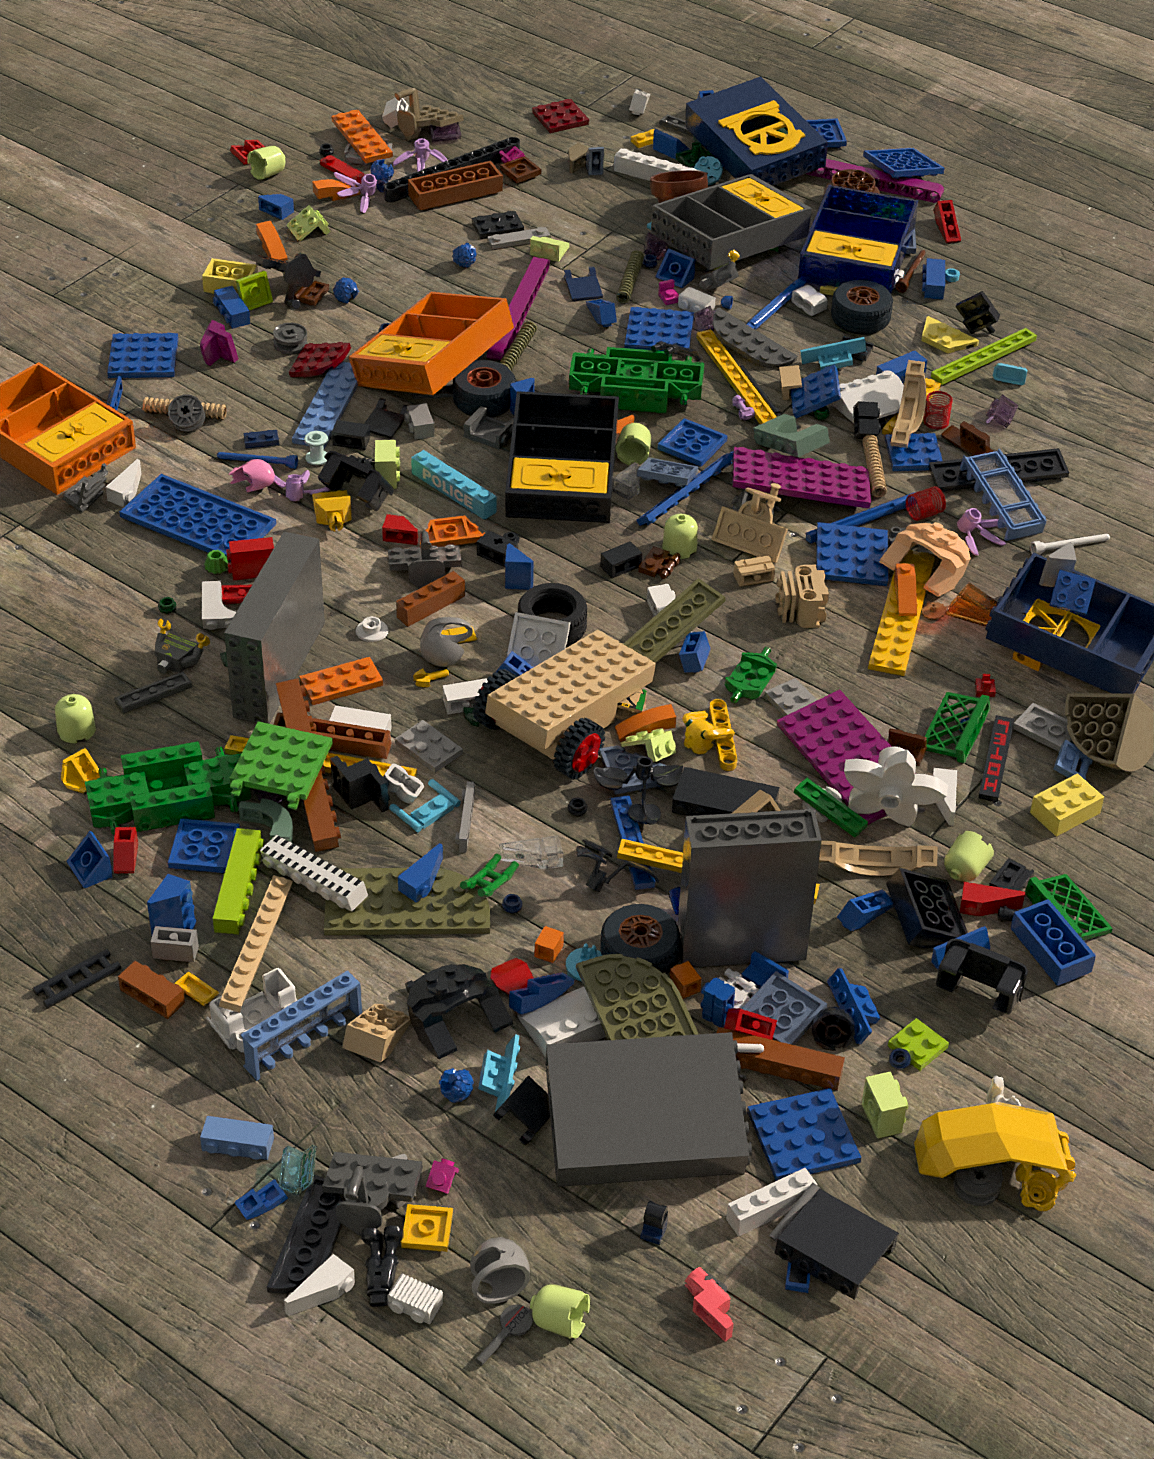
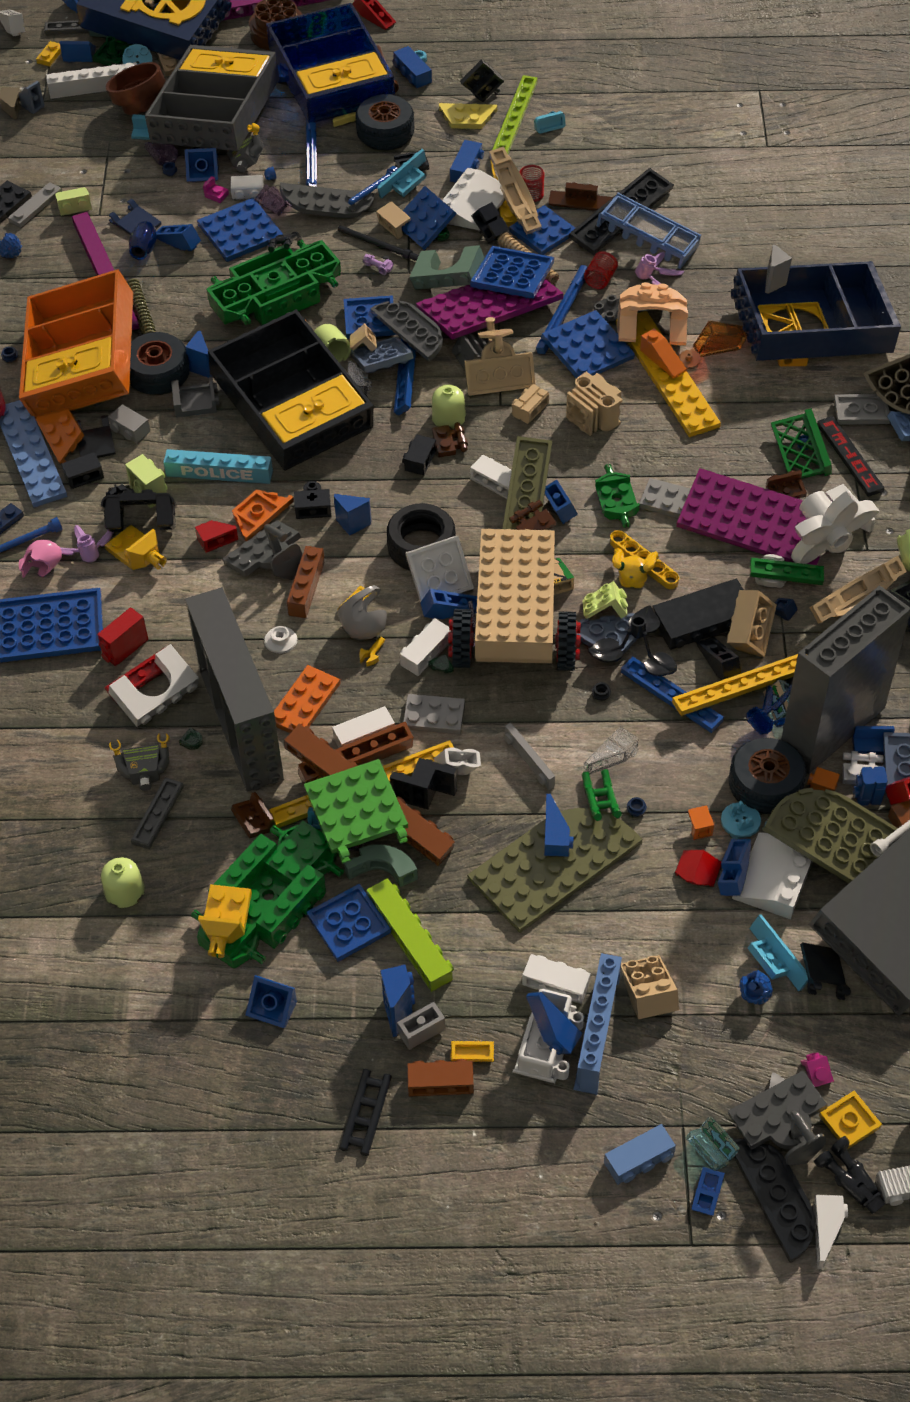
camera: 35 degrees left, 10 degrees up
yellow slope [61,748,100,794] -> none
red slope [113,827,138,874] -> none
dark green plate [158,597,177,614] -> none
bright green piece [204,550,229,574] -> none
tan plate [219,875,293,1013] -> none
white brick [260,835,368,912] -> none
light aqua hose [304,431,328,466] -> none
medium azure plate [389,779,461,832] -> none
black piece [405,964,513,1059] -> none
black plant [576,839,659,892] -> none
orange slope [615,704,676,742] -> none
olive piece [616,250,644,304] -> none
yellow plate [696,329,776,424] -> none
white brick [792,285,828,316] -> none
red tile [975,674,996,697] -> none
clear purple bracket [985,394,1019,428] -> none
white piece [1030,534,1110,555] -> none
blue plate [1049,570,1096,616] -> none
none -> orange wing [35,409,84,464]
none -> clear blue piece [128,221,157,260]
none -> yellow plate [198,884,252,958]
none -> reddish brown bracket [231,792,274,839]
none -> blue piece [348,166,398,205]
none -> tan panel [350,323,377,352]
none -> dark grey plate [370,301,443,362]
none -> blue plate [470,246,554,299]
none -> reddish brown plate [509,500,556,530]
none -> white brick [522,954,591,1004]
none -> blue slope [526,992,582,1055]

